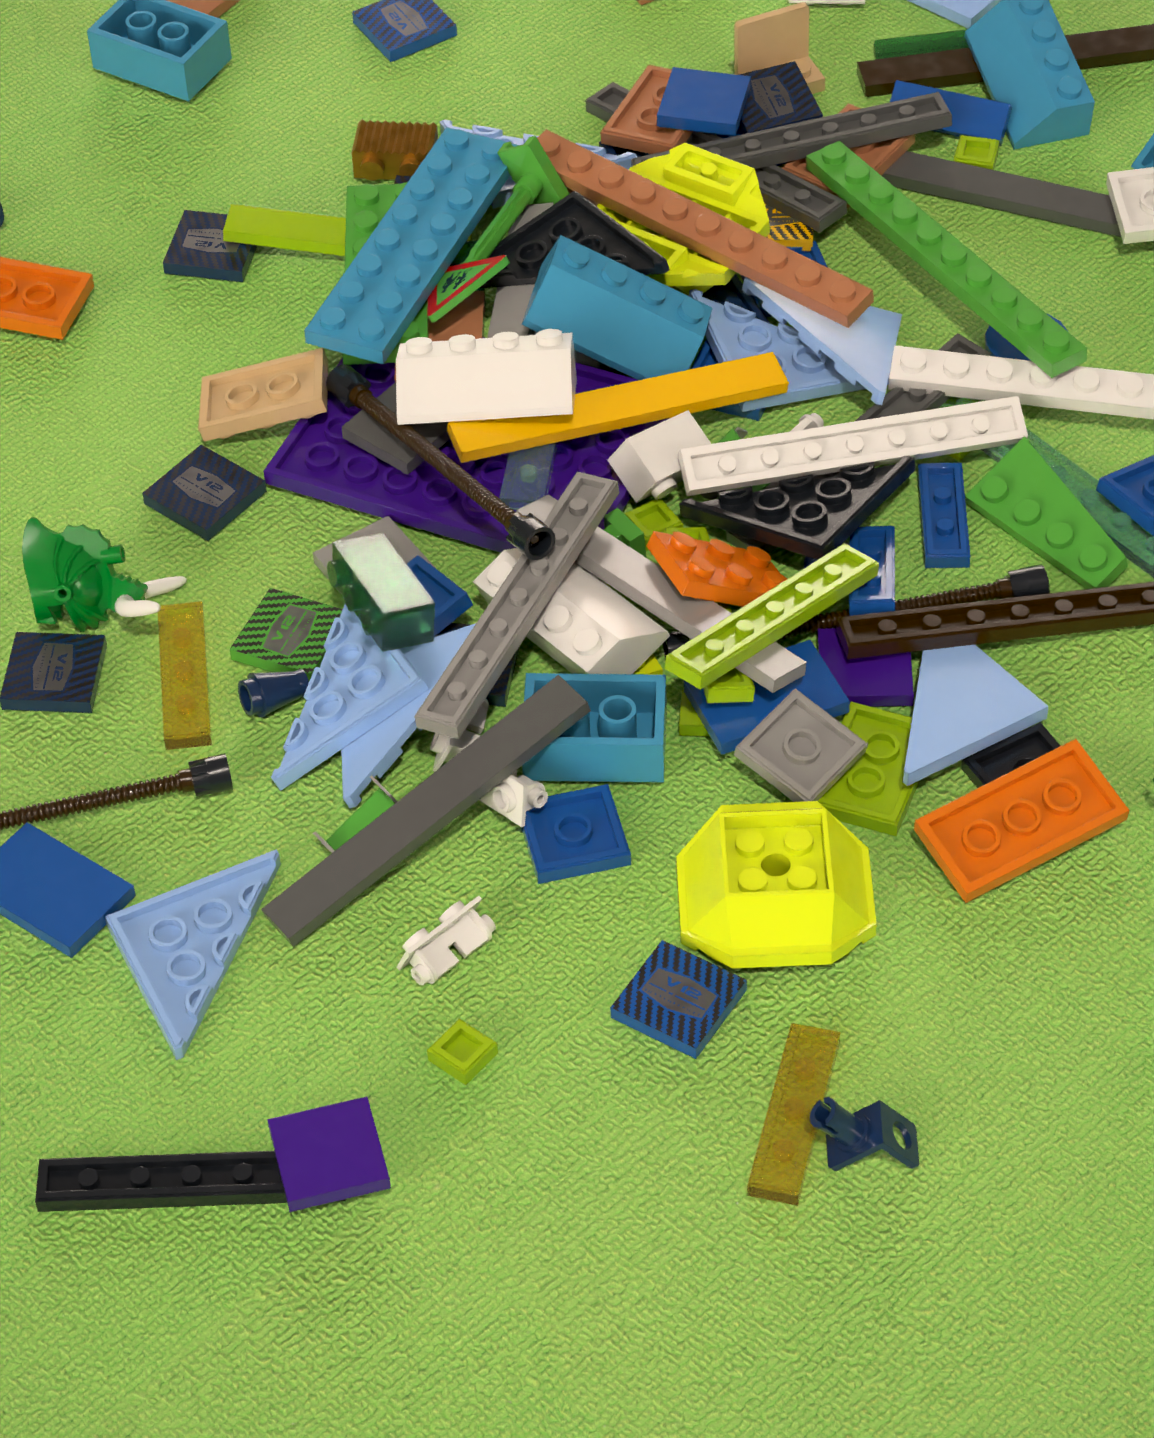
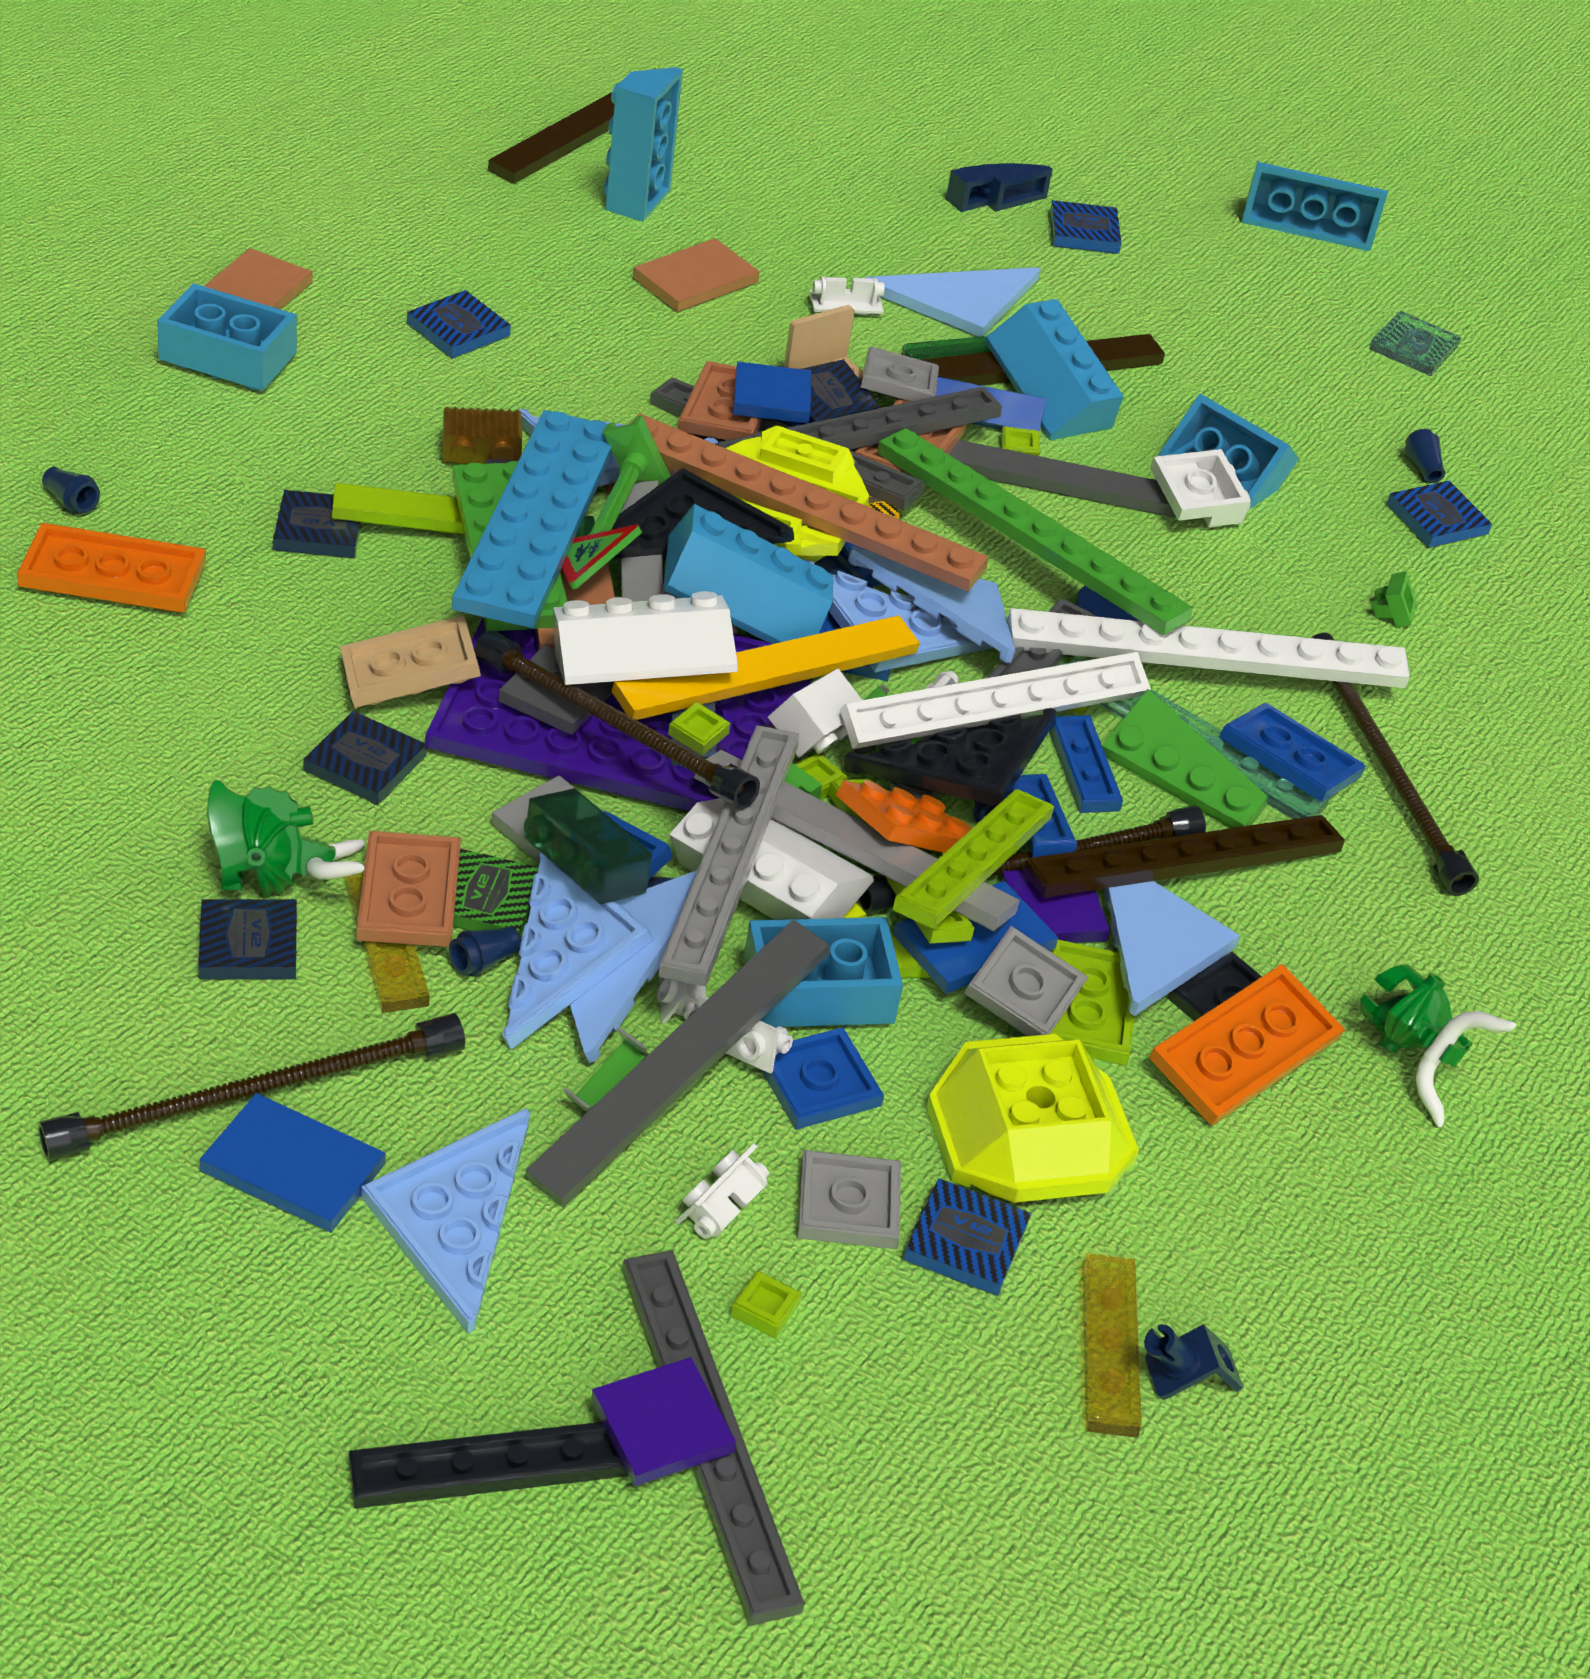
camera: 20 degrees left, 5 degrees down
none -> nougat tile [356,831,461,947]
none -> dark grey tile [622,1250,805,1626]
none -> lime tile [668,702,731,756]
none -> light grey tile [797,1150,901,1249]
none -> light grey plate [860,346,939,402]

